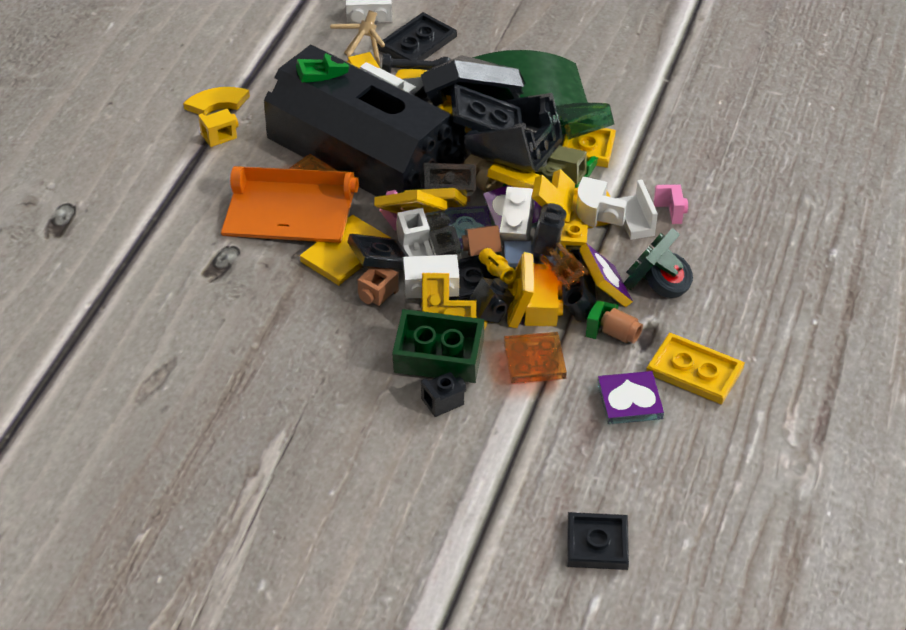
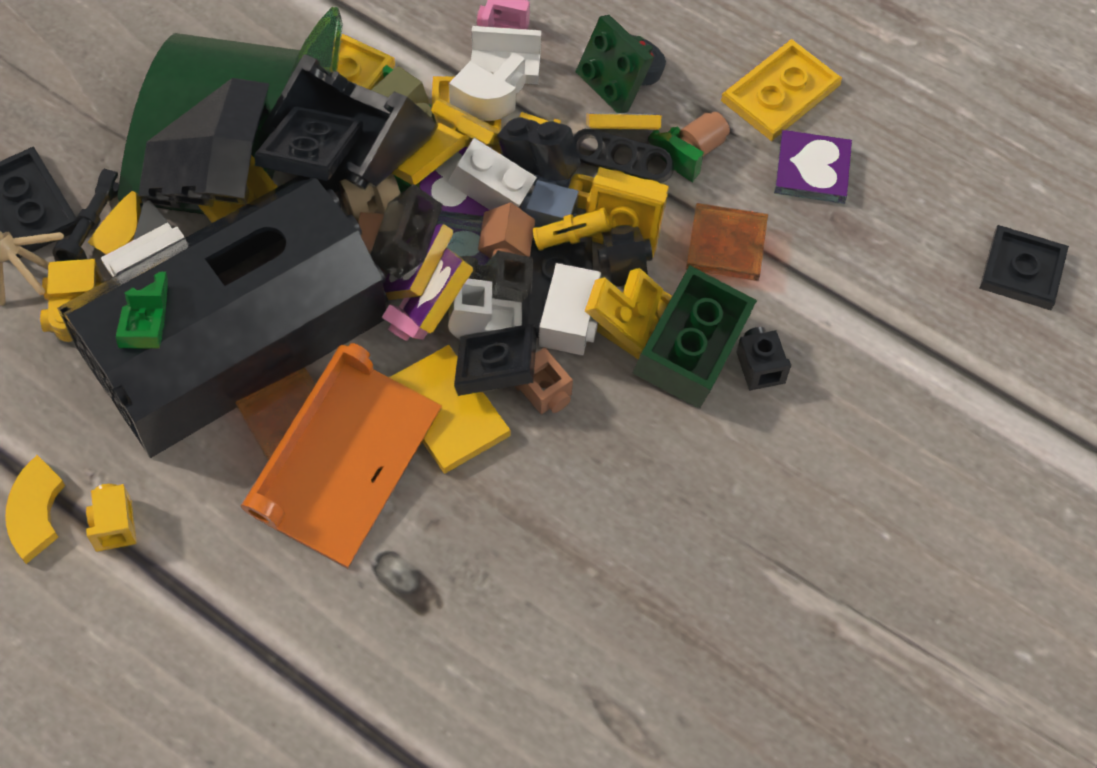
camera: 75 degrees left, 15 degrees up
clear orange arm [540,242,589,290] -> none

